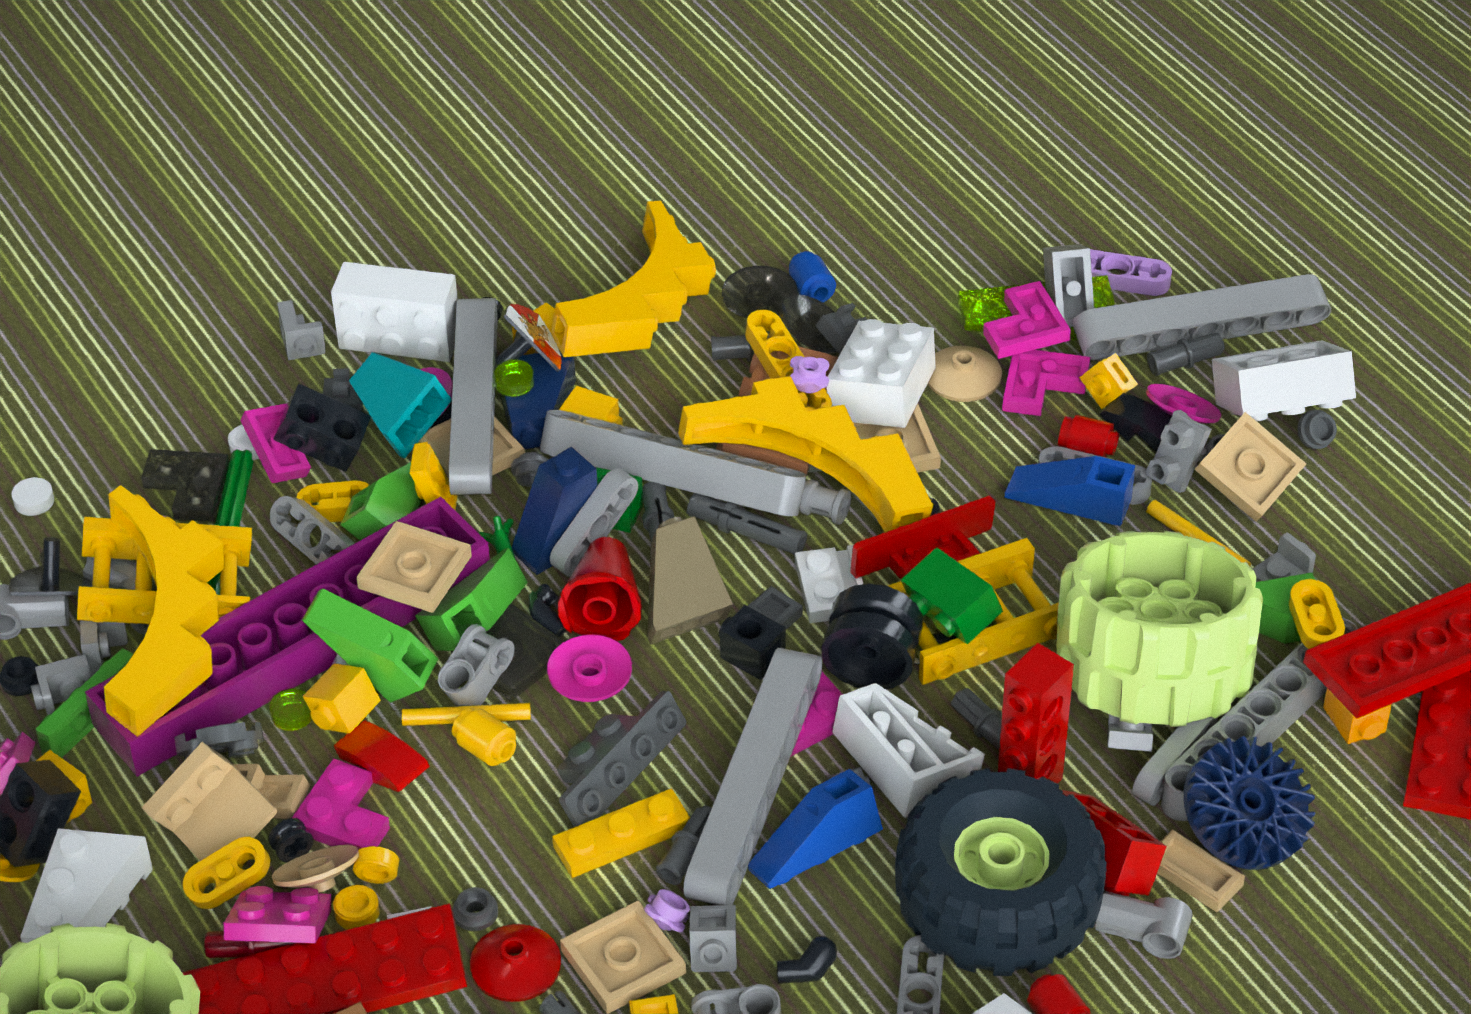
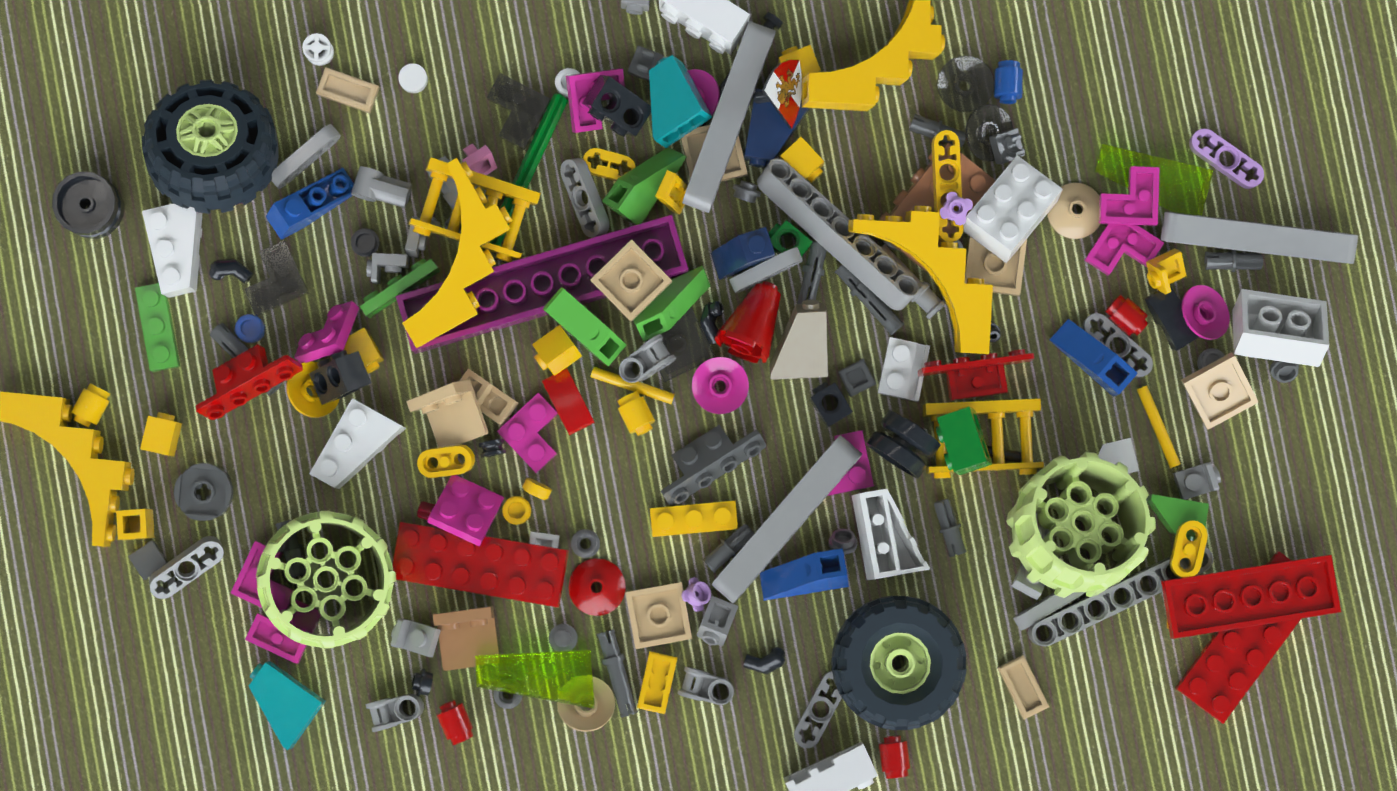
camera: 20 degrees right, 40 degrees up
black shield [9,537,92,596] -> none
dark grey plate [174,722,264,760] -> none
clear neon green tile [269,689,312,731] -> none
tan dish [272,845,359,893] -> none
green bar [478,516,516,560] -> none
clear neon green tile [494,360,534,397] -> none
red brick [998,643,1074,784] -> none
light grey slope [1043,244,1094,327] -> none
red slope [1062,790,1167,897] -> none
light grey piece [1095,891,1193,959] -> none
light grey hips [1146,410,1212,493] -> none
dark blue wheel [1183,736,1316,870] -> none

